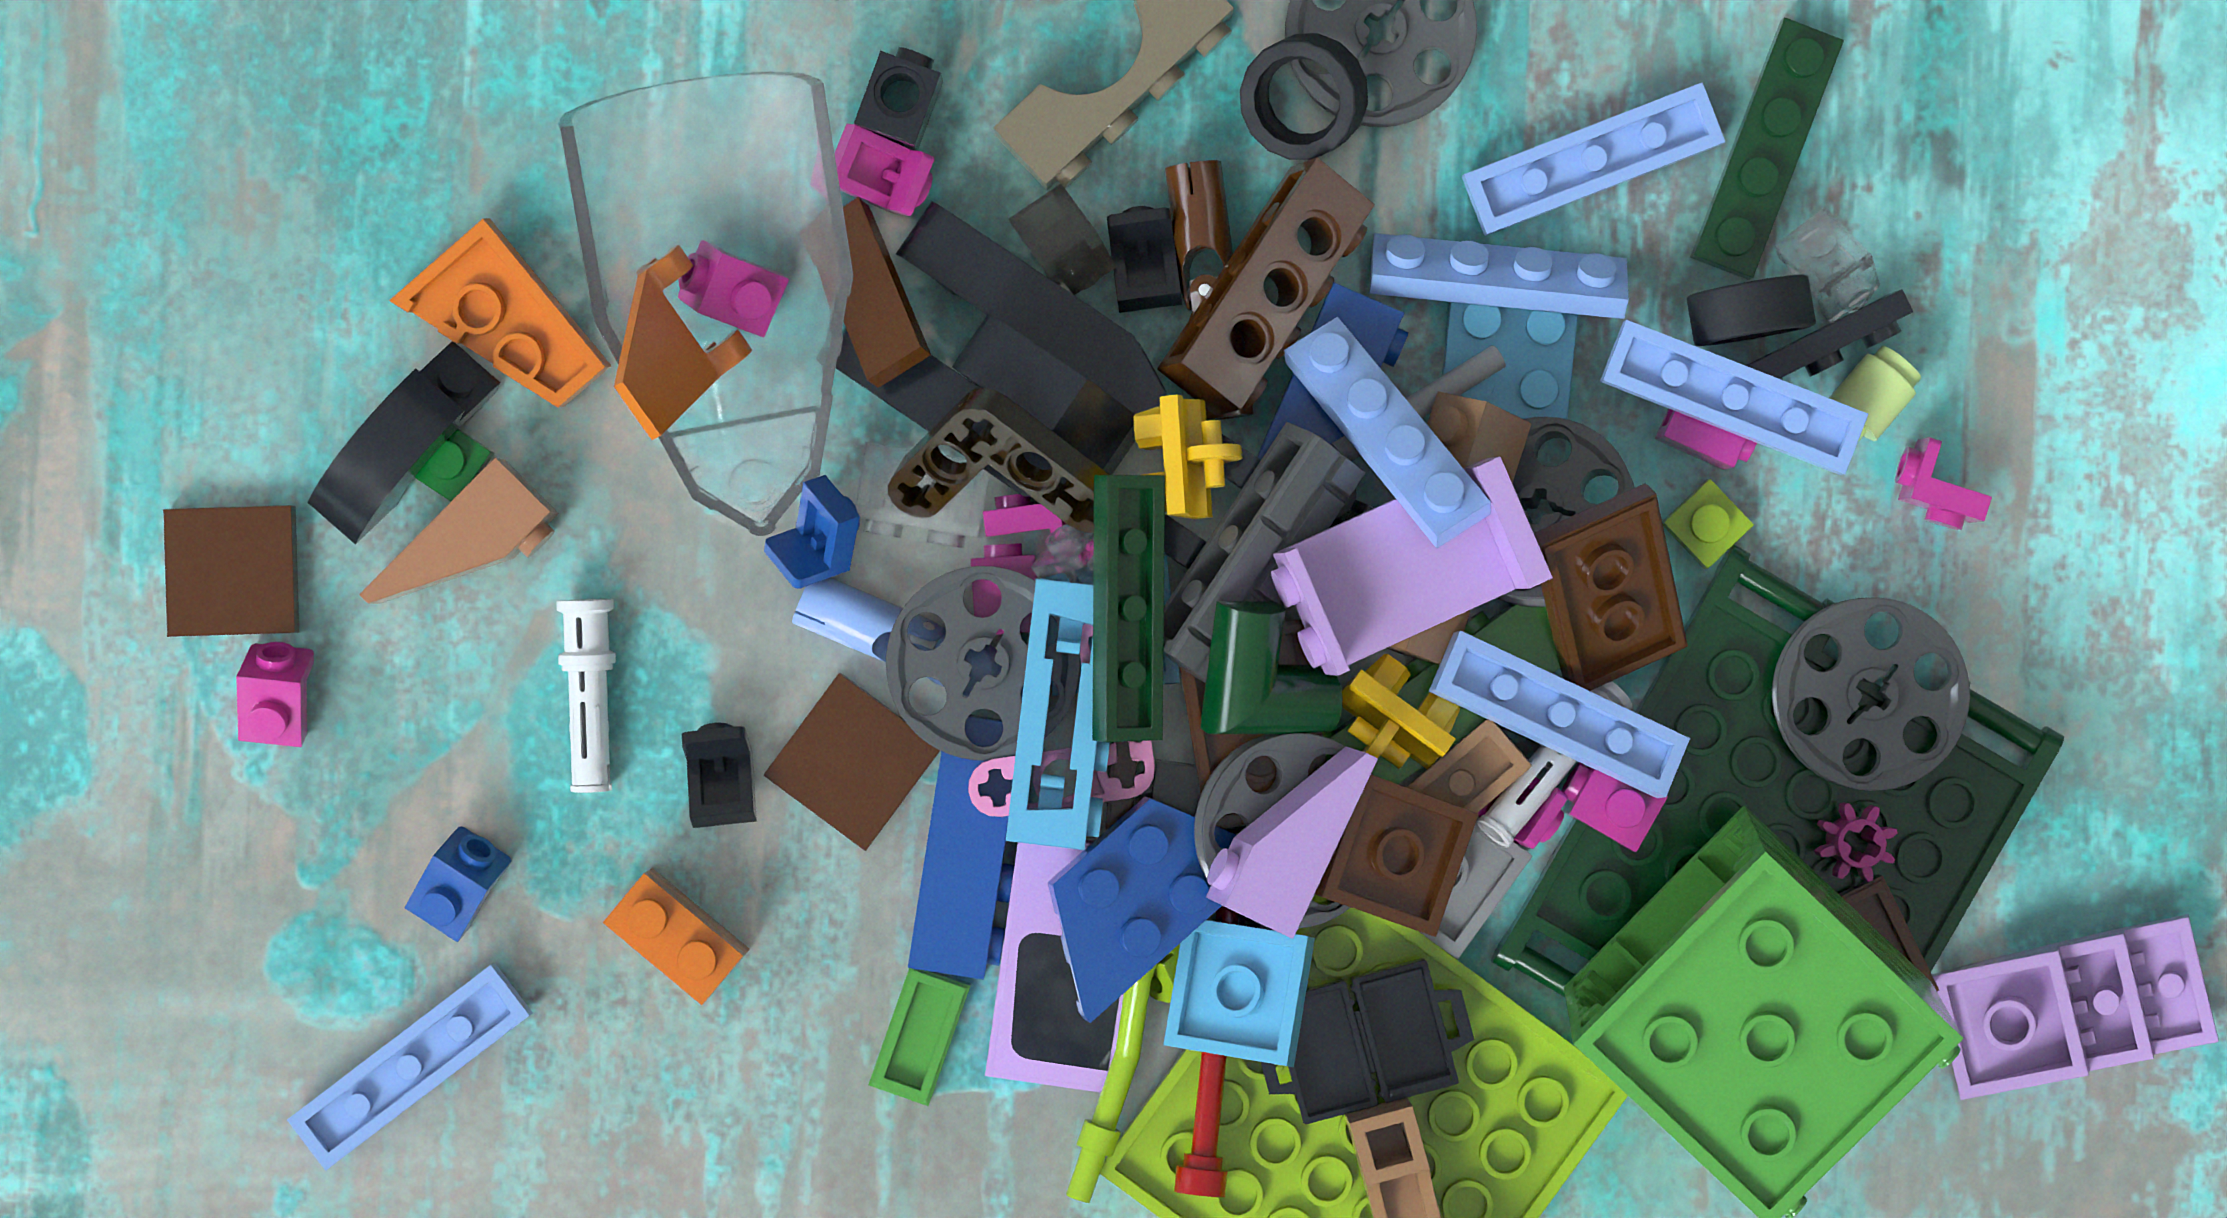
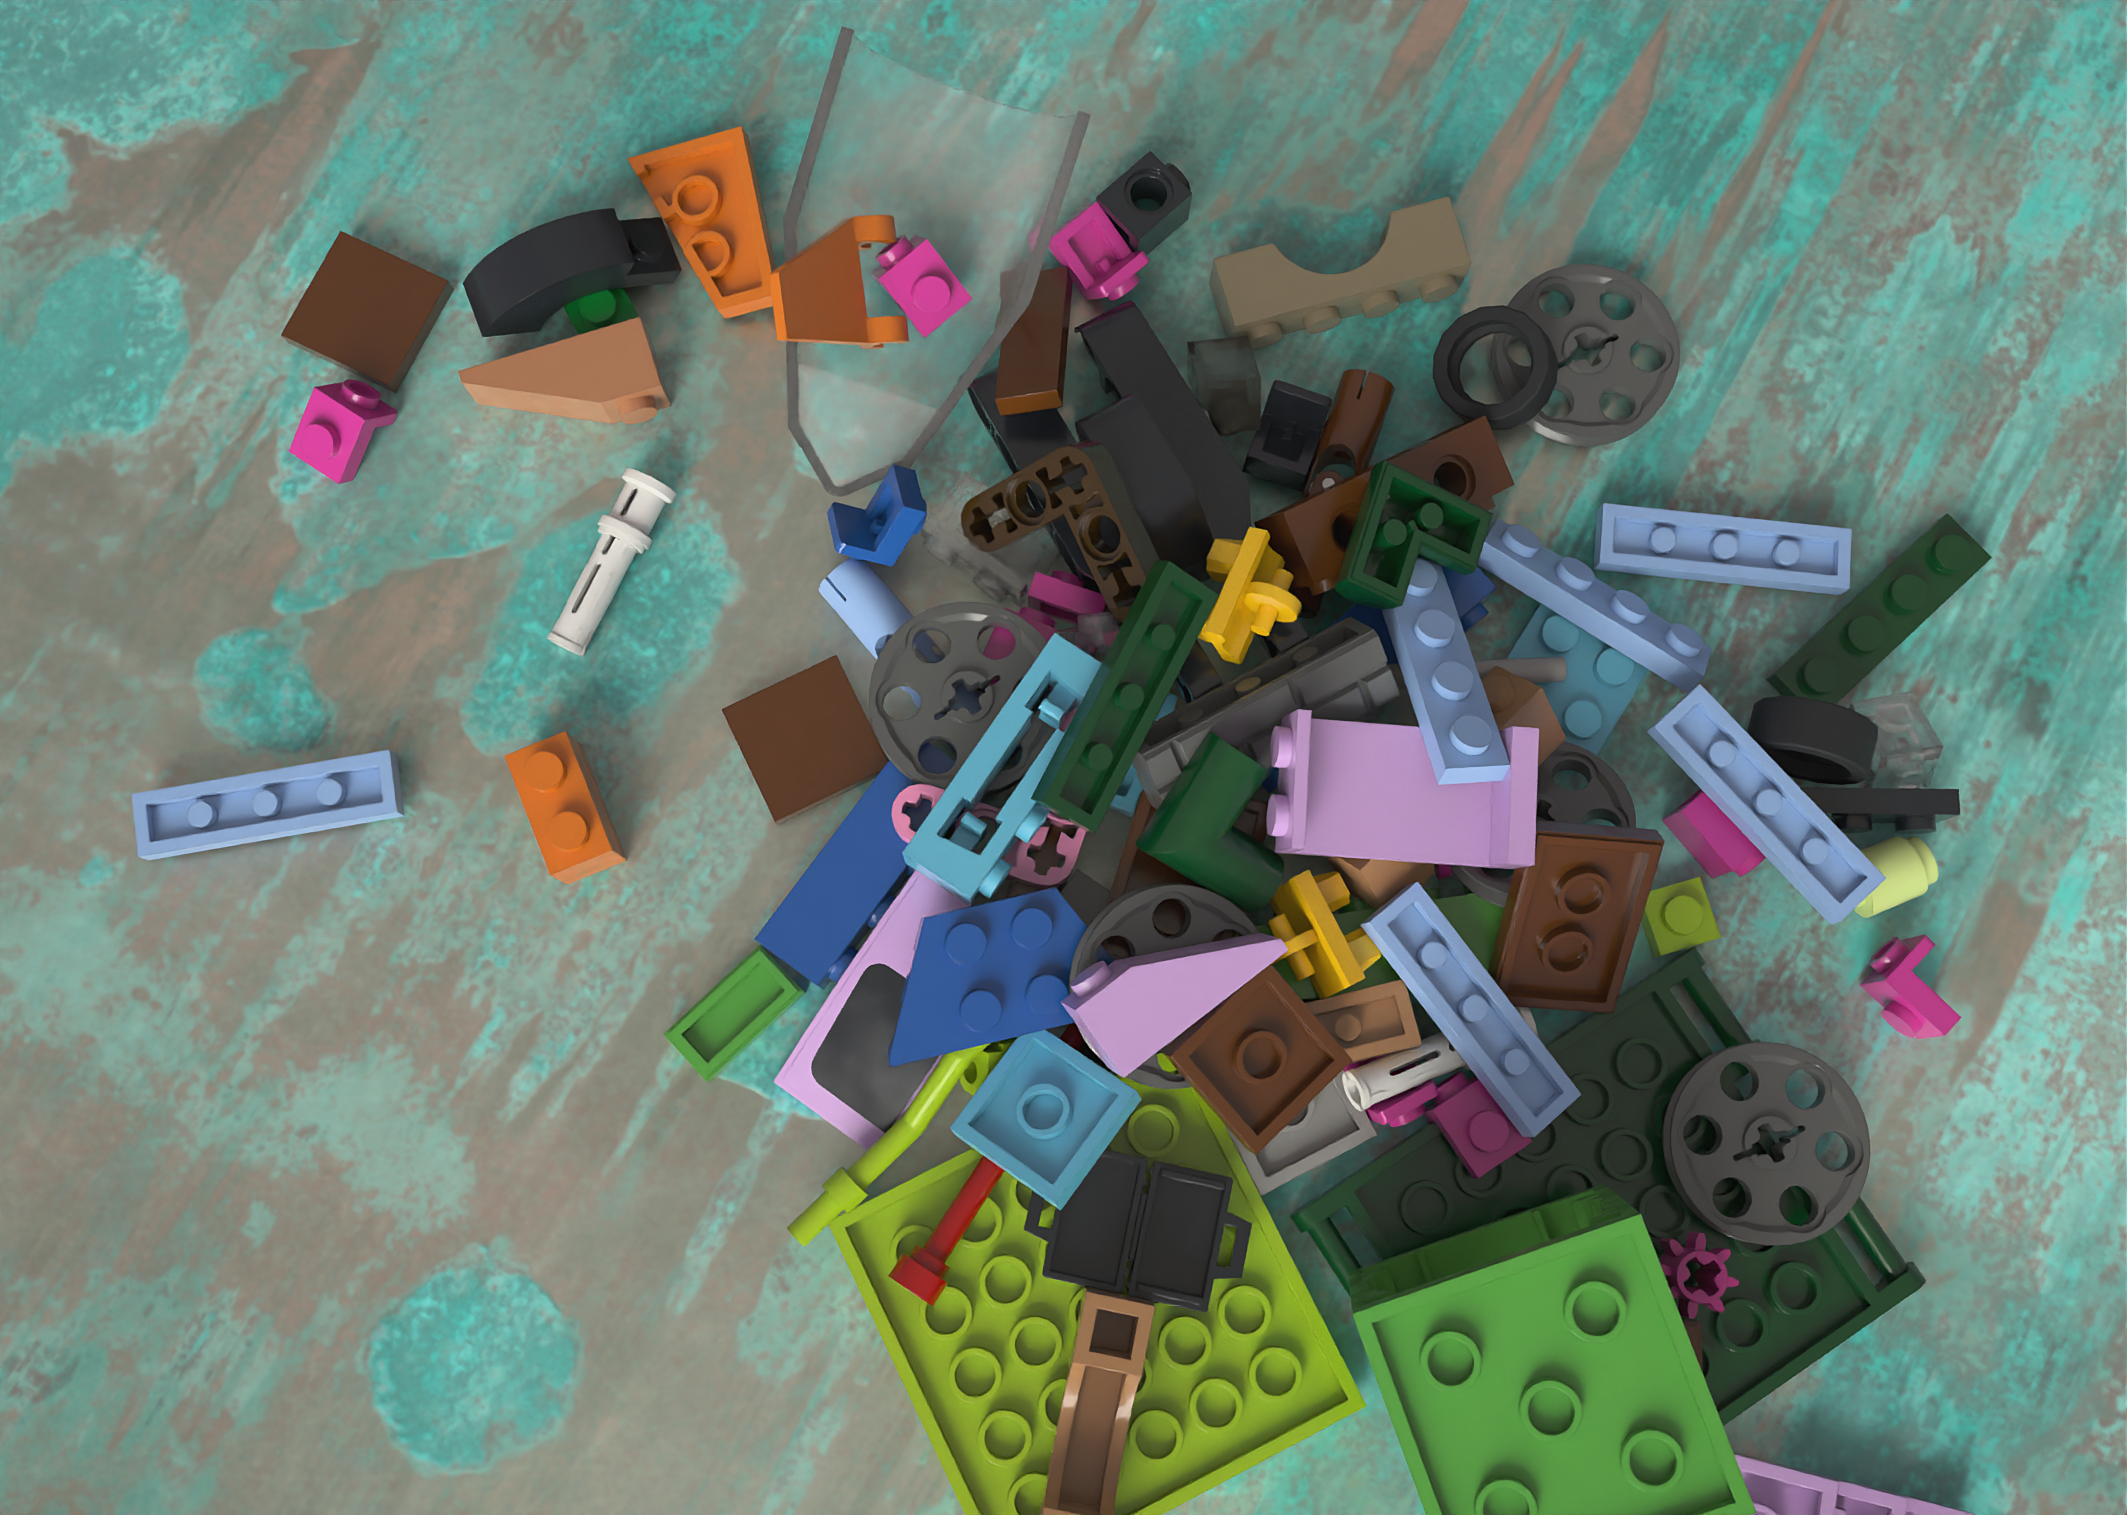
camera: 25 degrees right, 10 degrees down
blue bracket [404,826,512,942] -> none
black bracket [681,722,757,828] -> none
none -> dark green brick [1335,460,1493,610]

